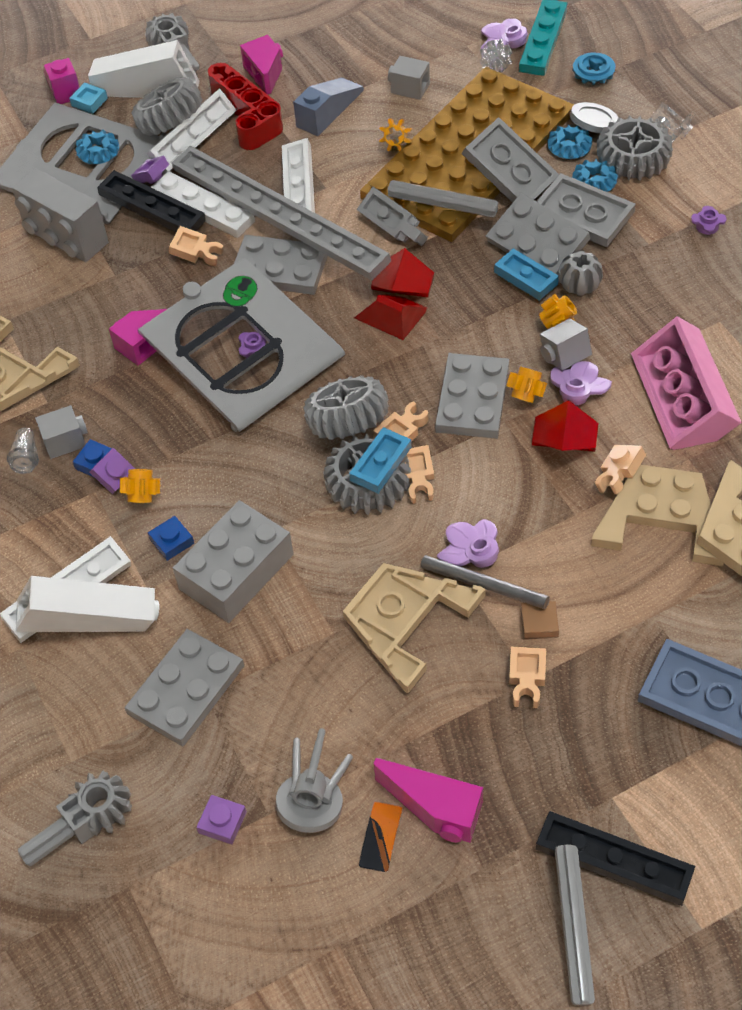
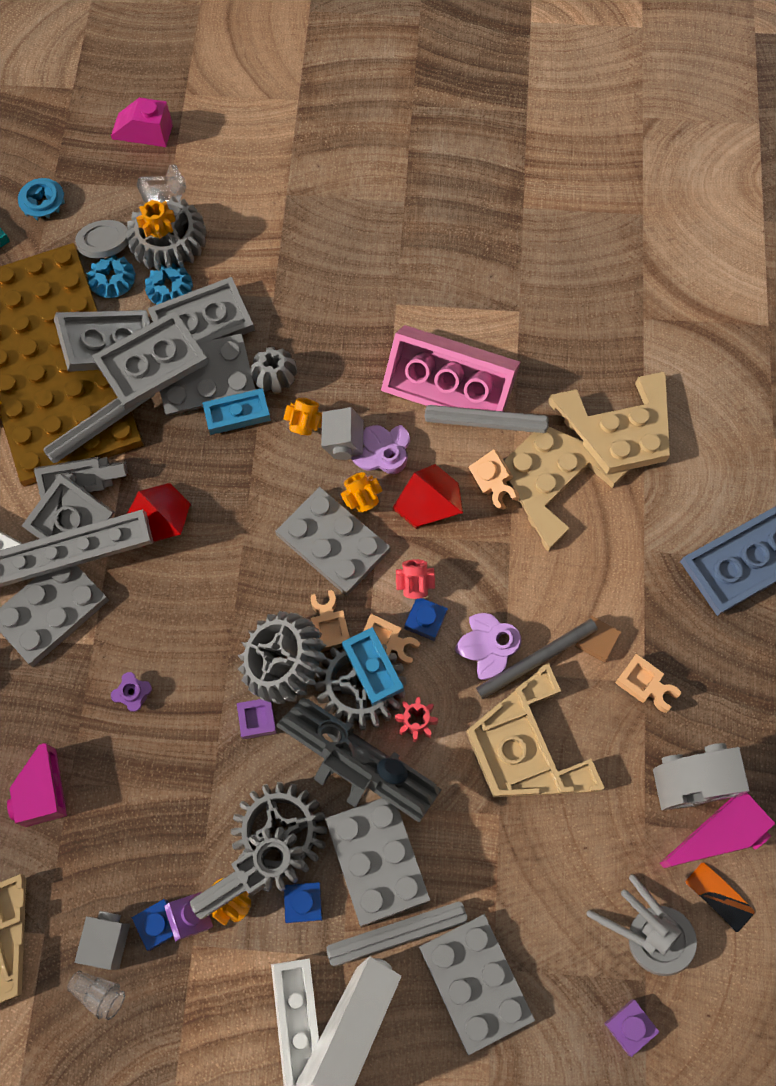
camera: 60 degrees left, 15 degrees up
light grey door [138,257,345,432] -> none
red slope [354,295,428,340] -> none
medium lavender plate [691,206,726,235] -> none
none -> light grey plate [22,474,115,539]
none -> light grey plate [92,310,208,410]
none -> dark pink slope [111,98,173,147]
none -> light orange gear [136,199,176,239]
none -> light grey gear [190,827,305,919]
none -> light grey gear [231,782,327,875]
none -> medium lavender plate [237,699,277,739]
none -> dark grey piece [277,697,442,822]
none -> light grey axle [327,901,467,967]
none -> coral gear [395,697,438,742]
none -> coral gear [396,559,435,599]
none -> blue plate [404,598,448,641]
none -> light grey axle [425,405,549,433]
none -> light grey brick [653,743,750,811]

